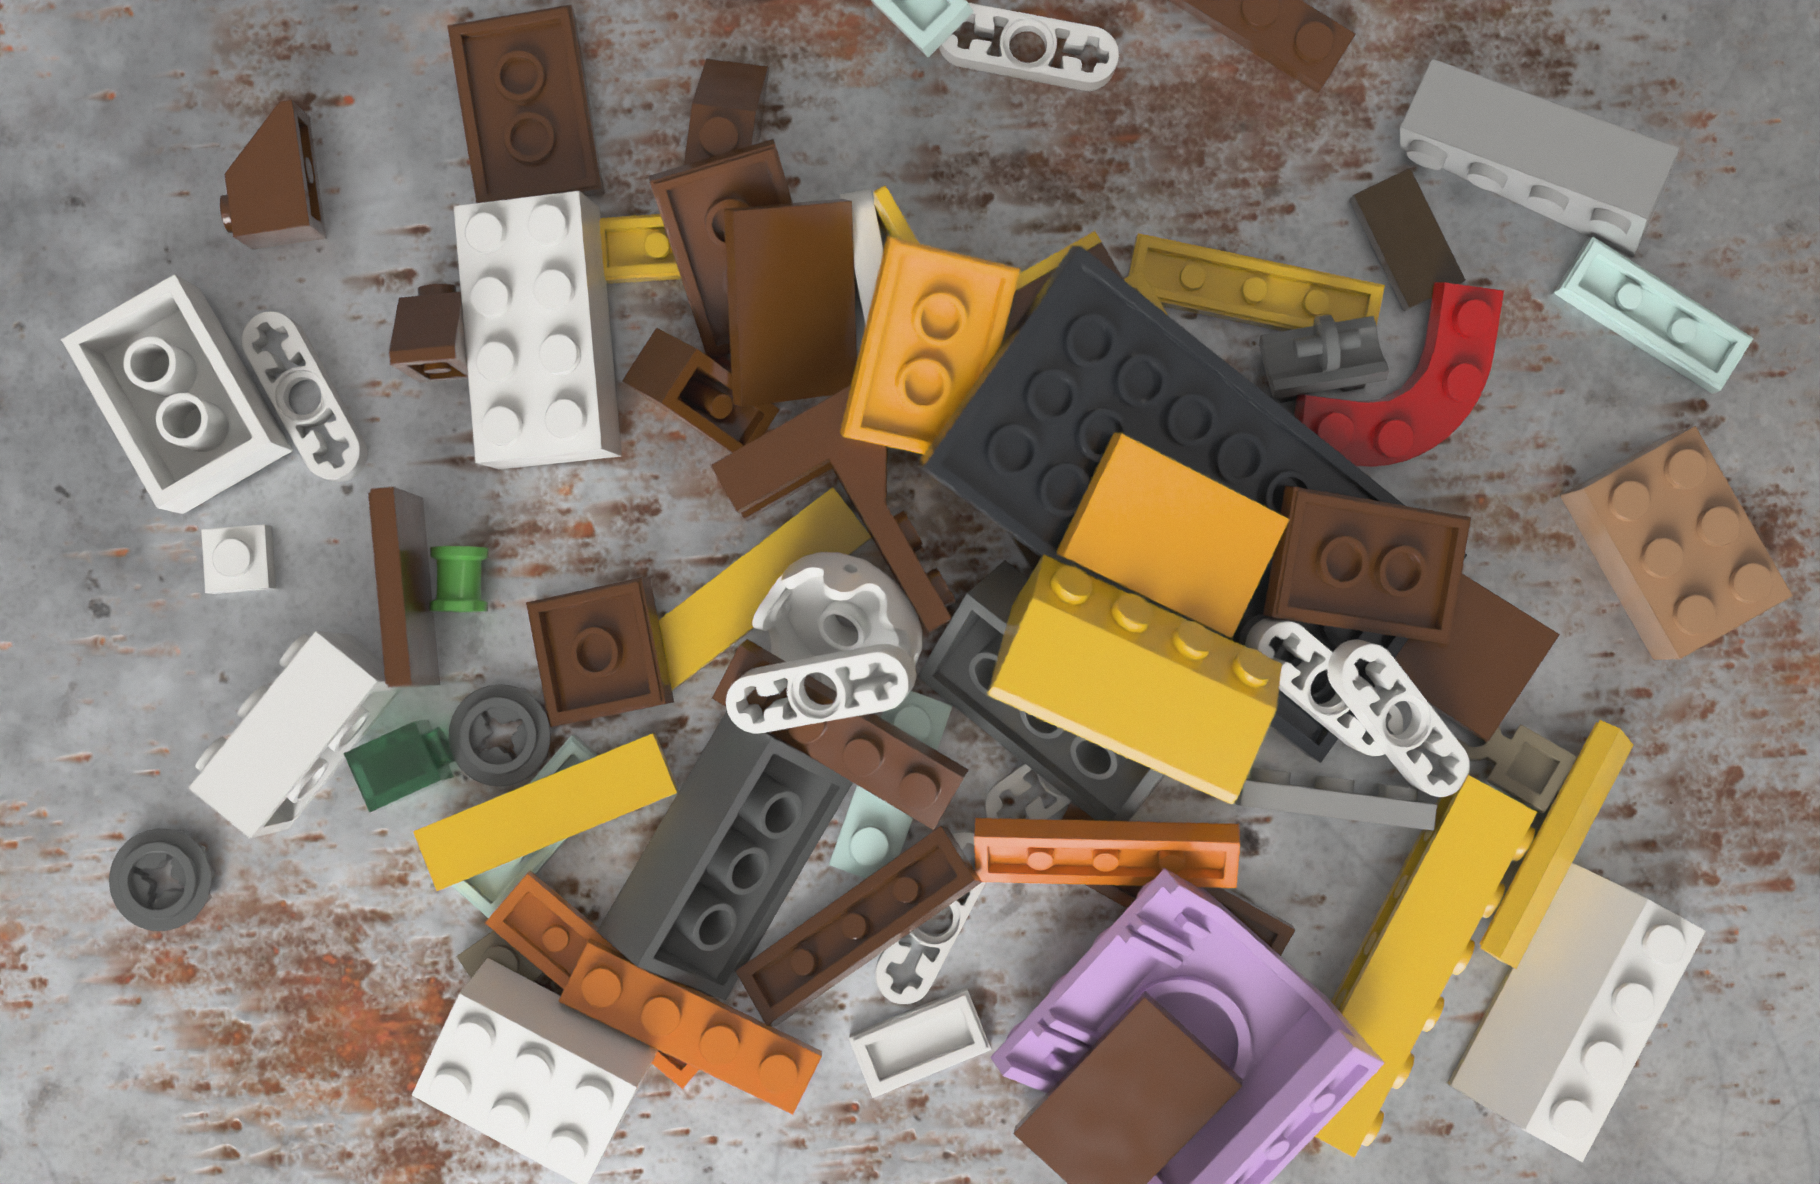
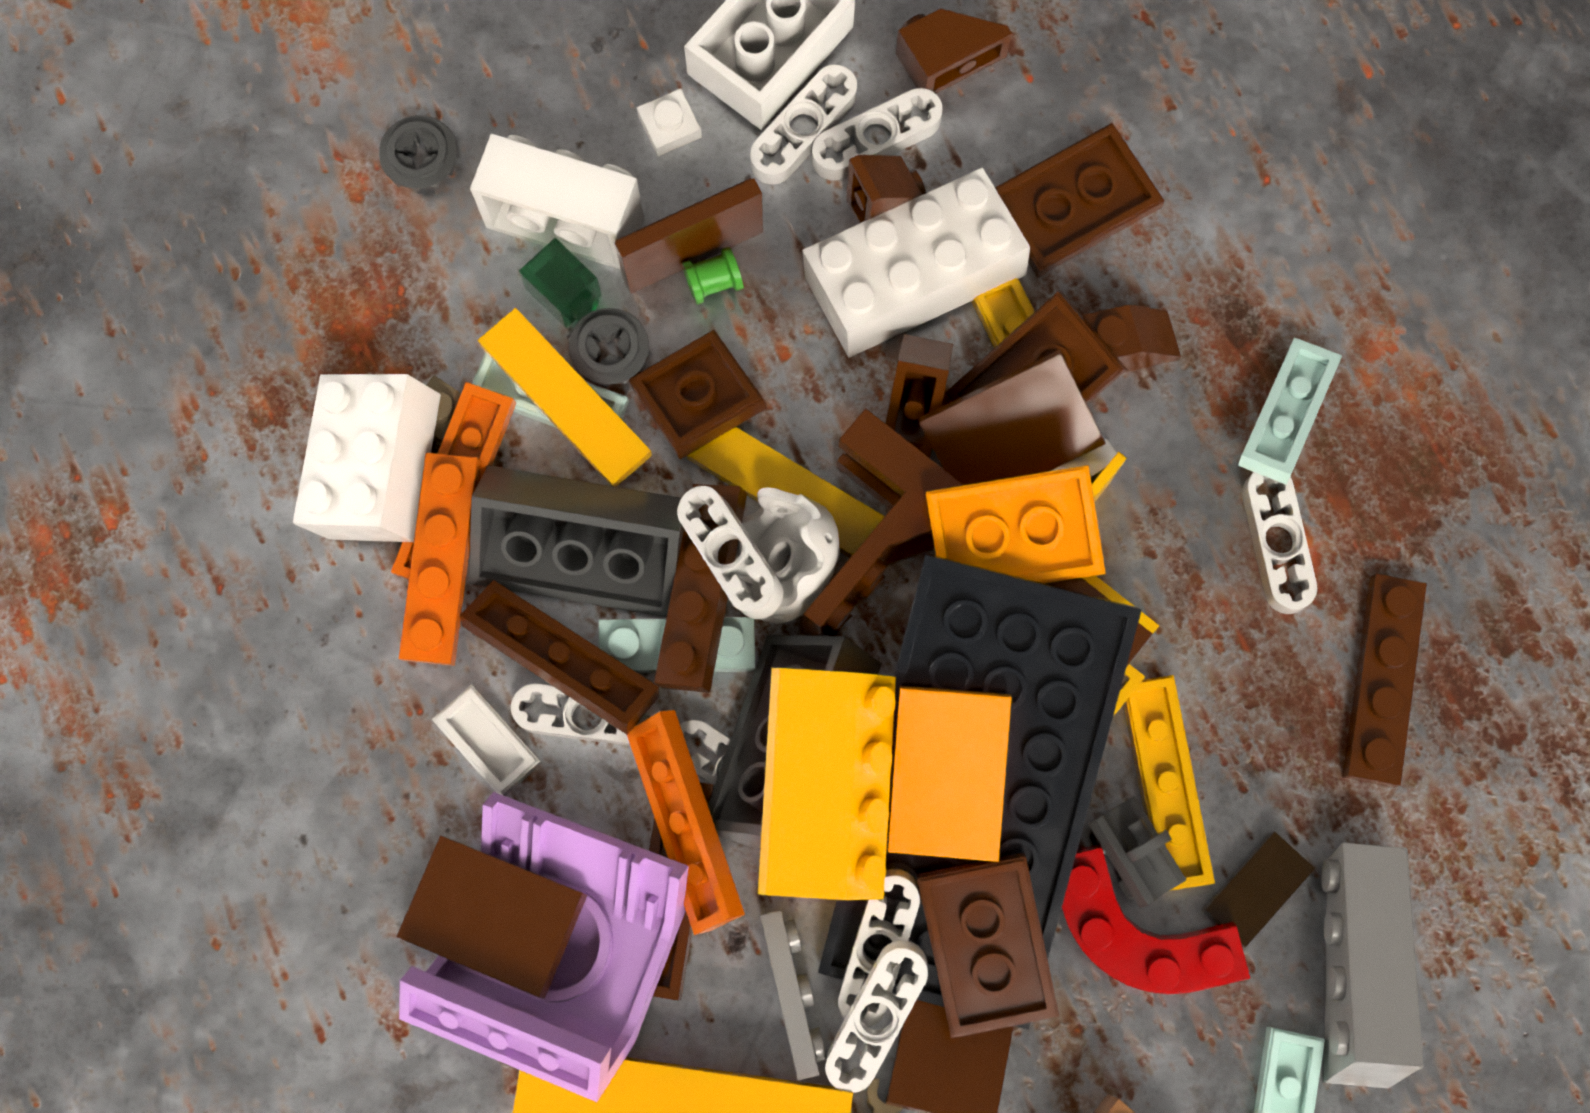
camera: 70 degrees right, 10 degrees down
none -> white beam [812,88,943,181]

